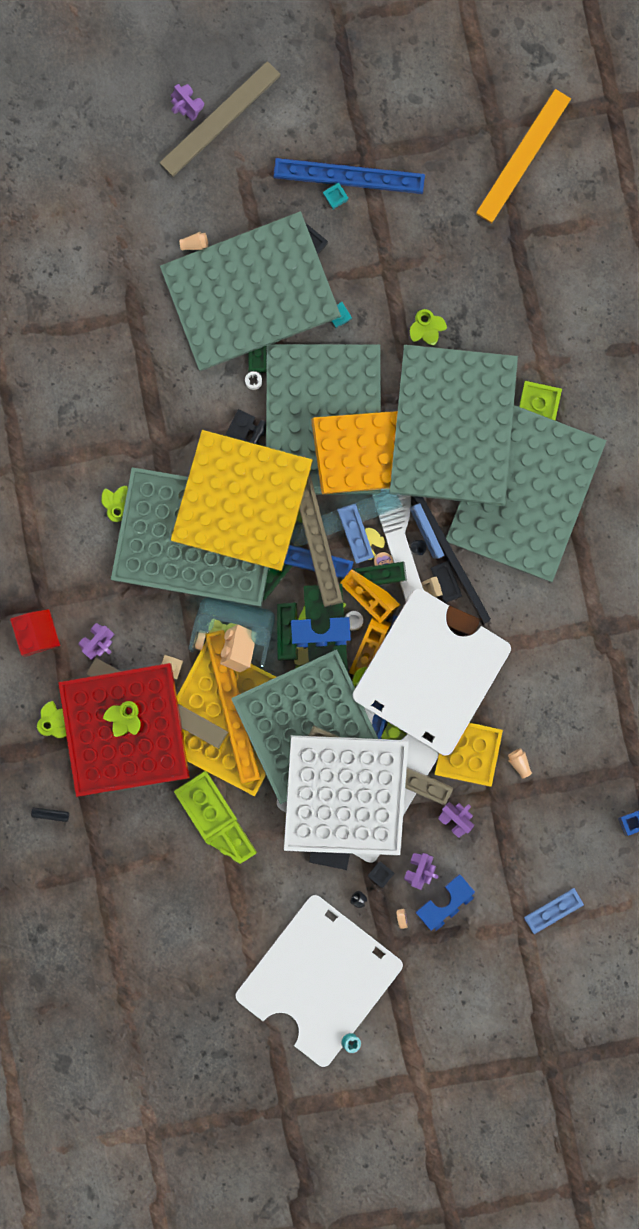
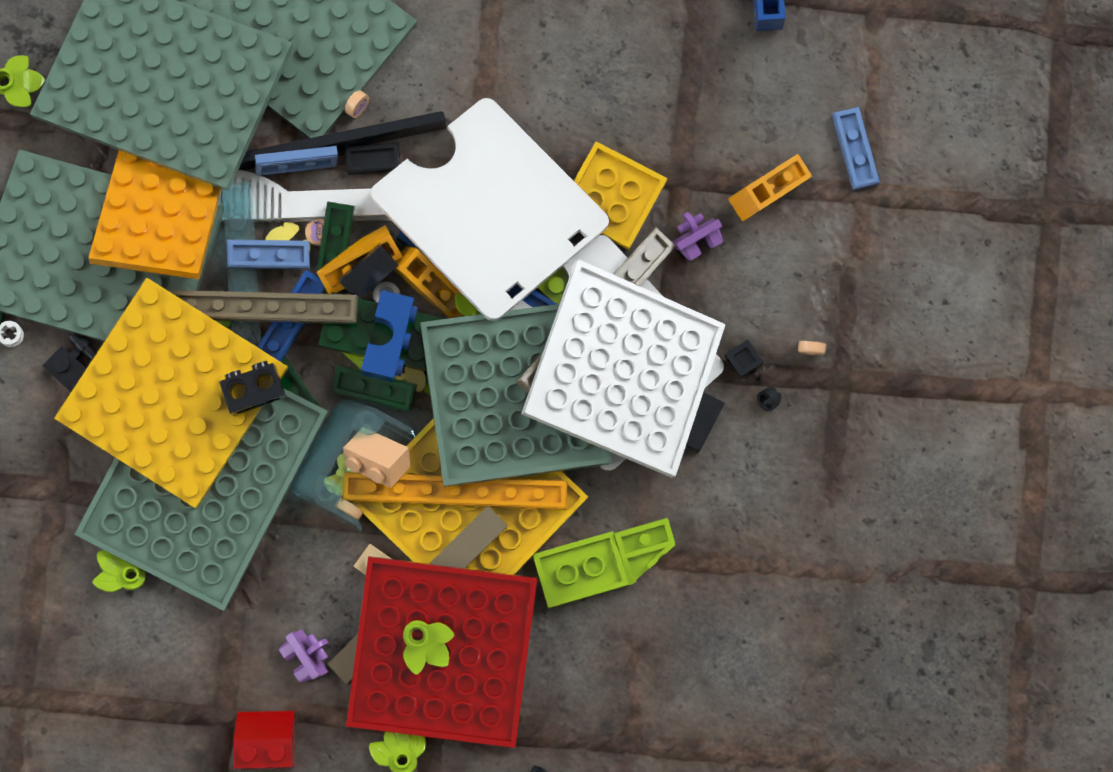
camera: 75 degrees left, 5 degrees down
white door [236,895,403,1067] -> none
teal bush [341,1033,361,1053] -> none
medium lavender hips [404,853,439,890] -> none
black hinge [410,540,426,555] -> none
blue arch [415,874,475,931] -> none
tan plate [421,577,443,597] -> none
reddish brown tile [446,605,481,636] -> none
light nougat cone [508,748,532,779] -> none
none -> black brick [219,361,287,416]
none -> black tile [338,243,399,299]
none -> light nougat tile [345,90,369,118]
none -> light orange slope [728,154,812,222]

